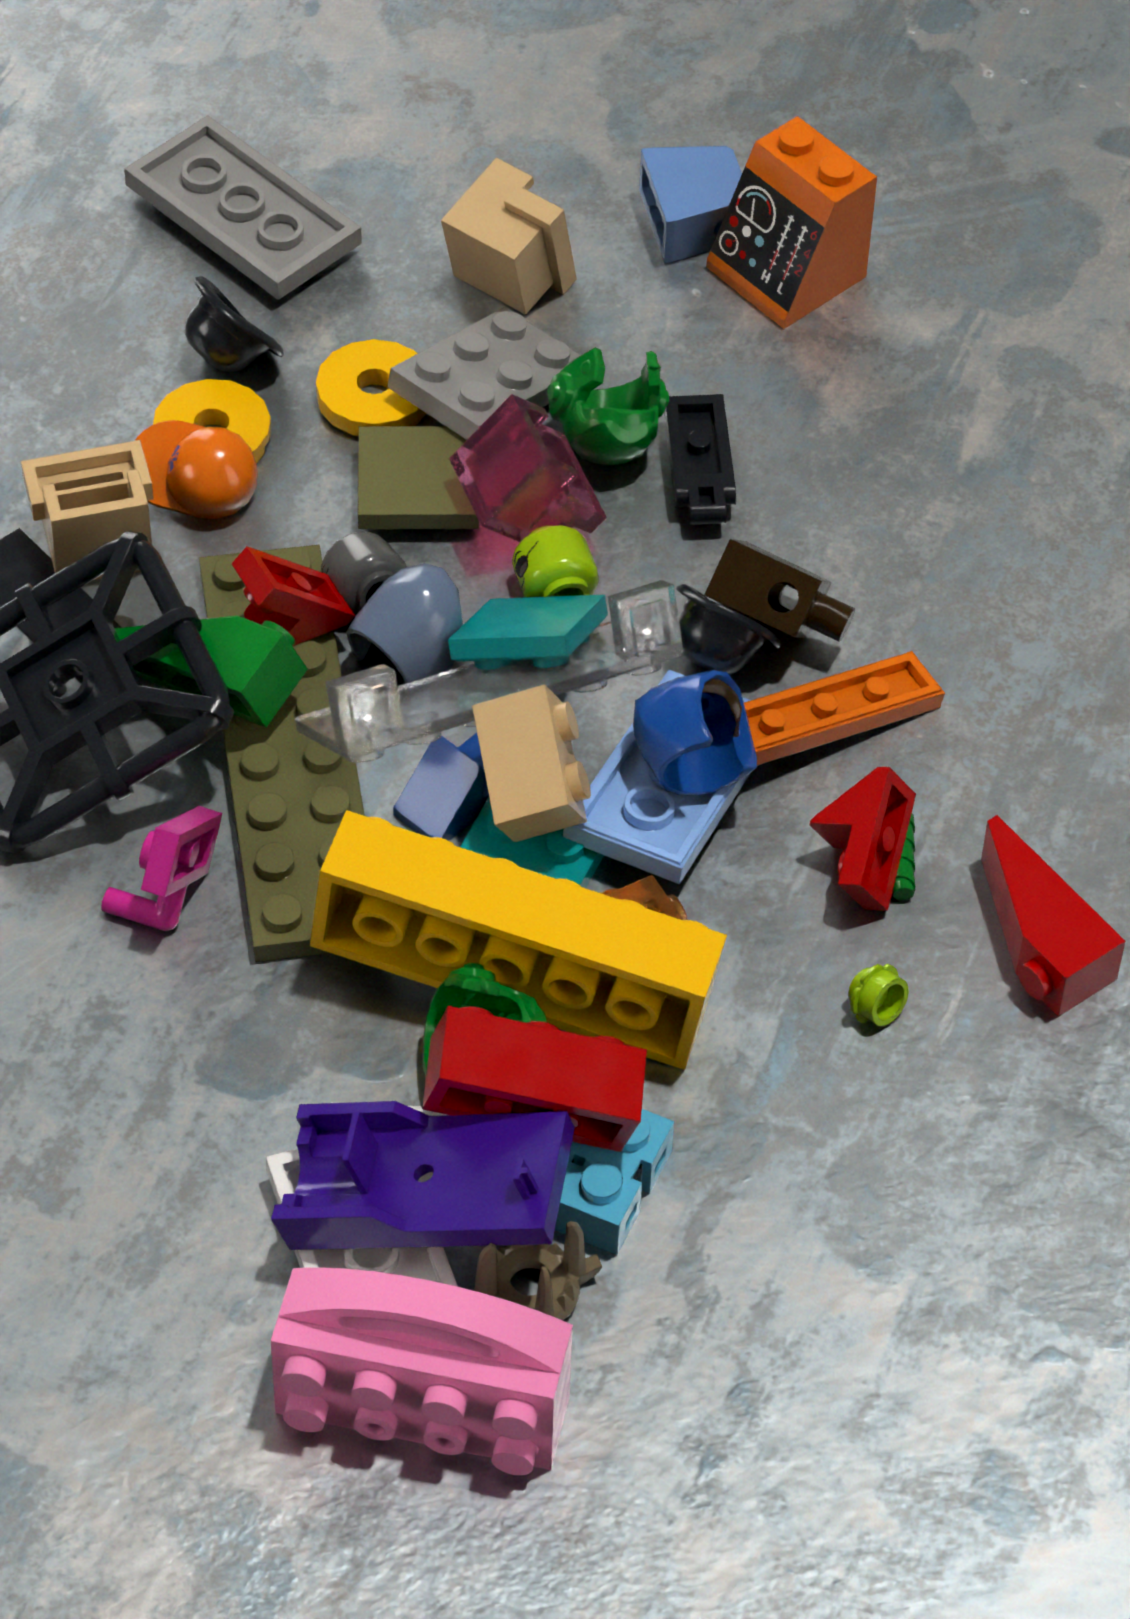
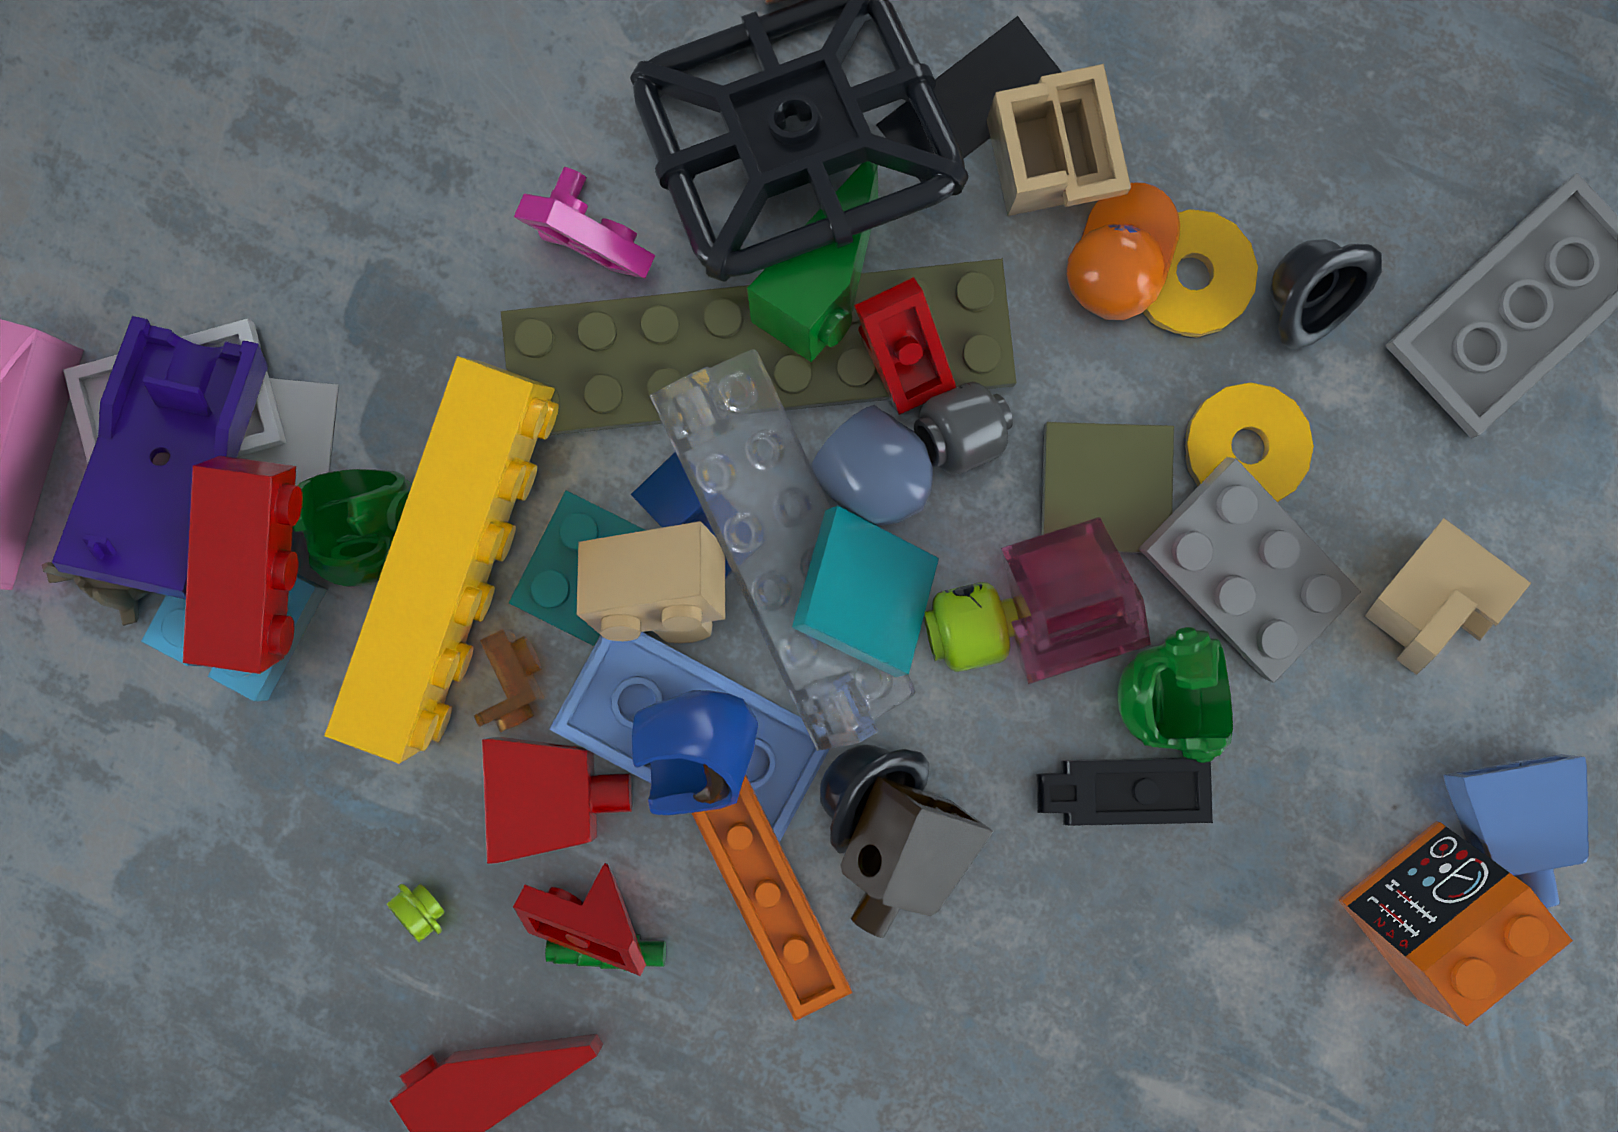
camera: 95 degrees right, 35 degrees up
none -> red torso [482,737,632,864]

